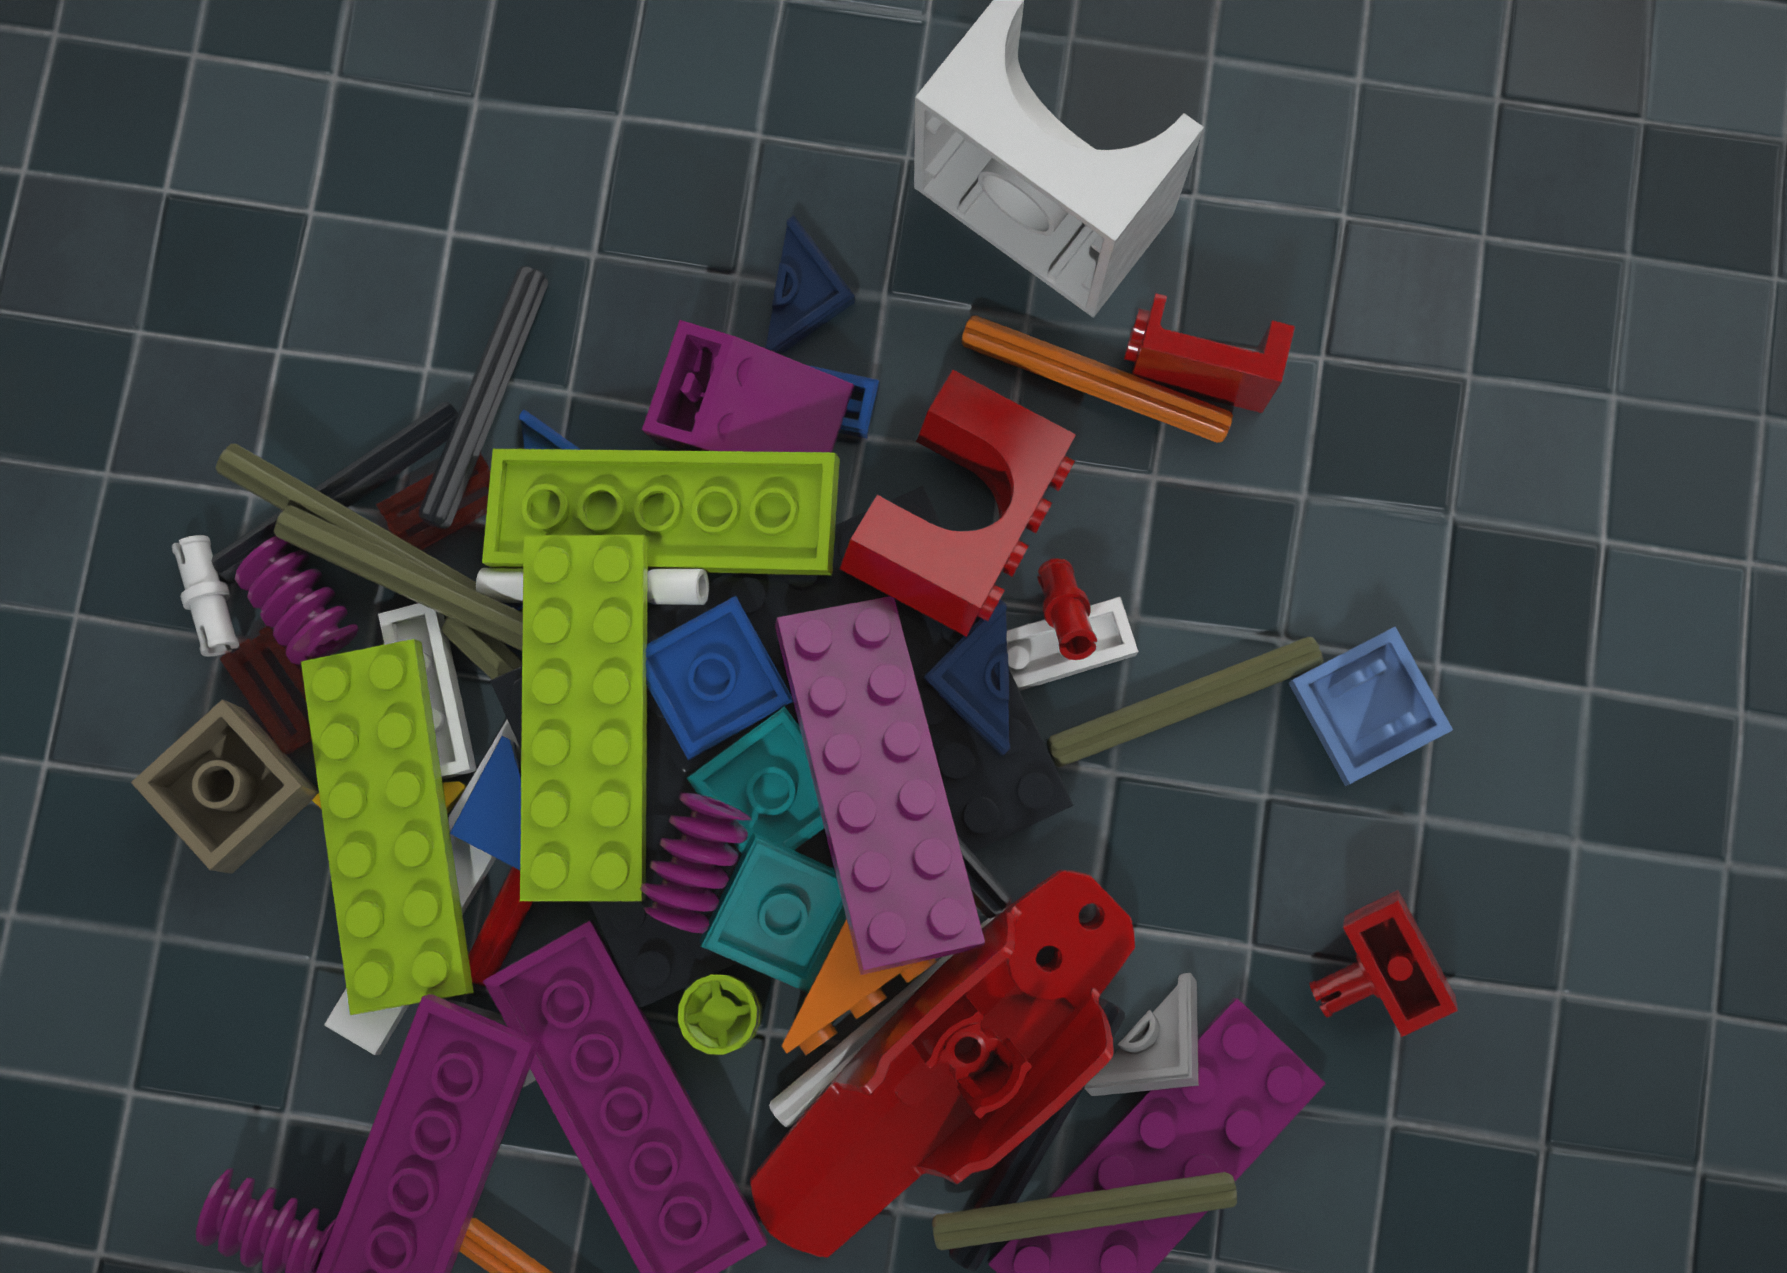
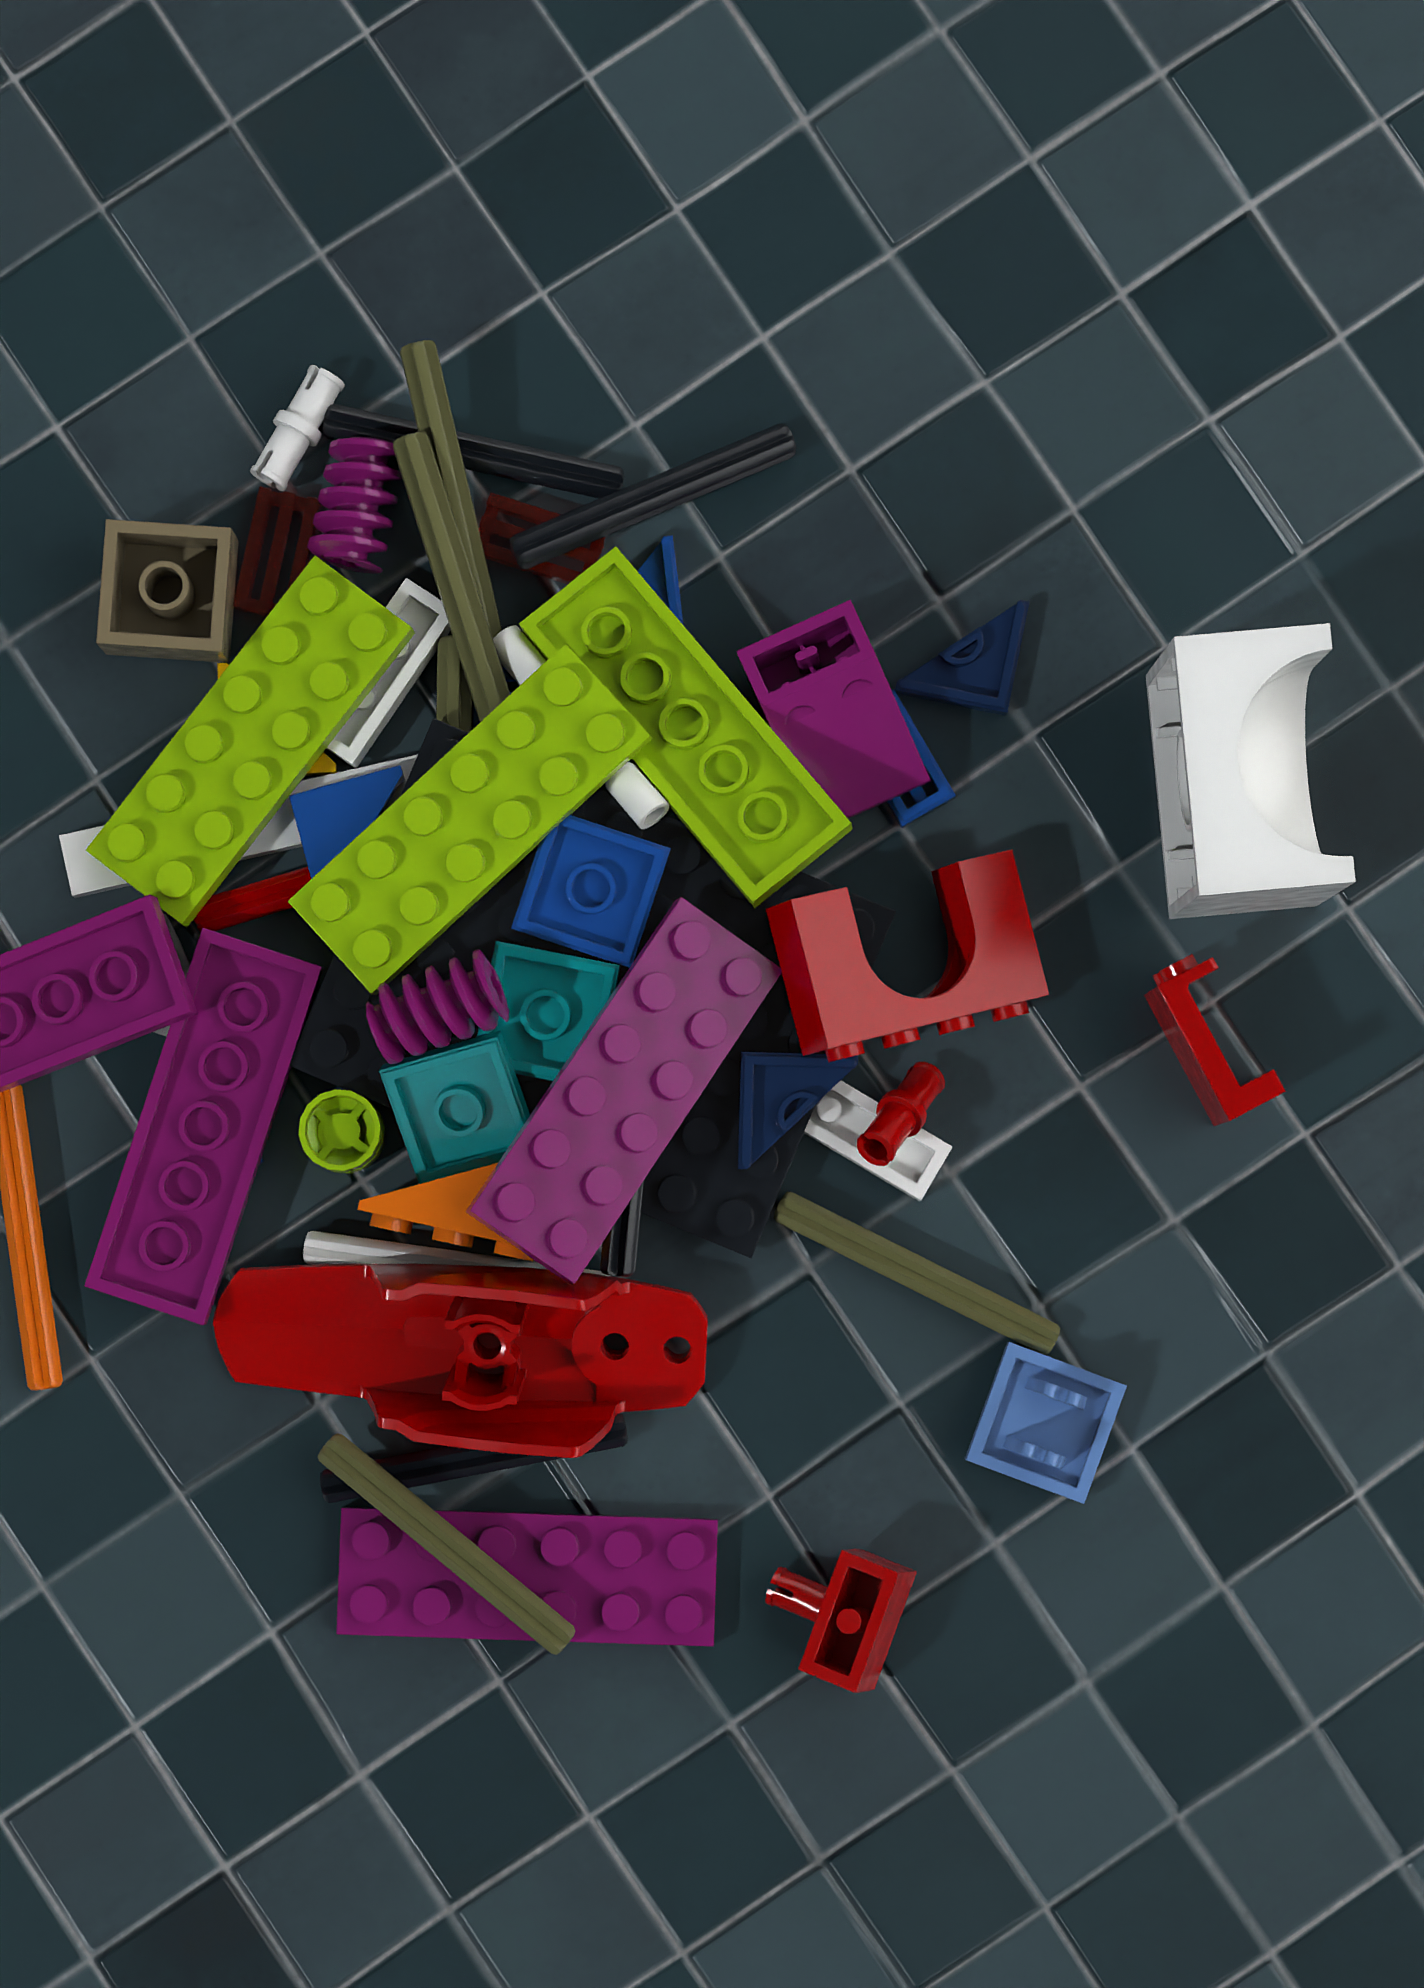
camera: 40 degrees right, 5 degrees up
orange axle [961,315,1233,443] -> none
light grey tile [1085,973,1199,1096] -> none

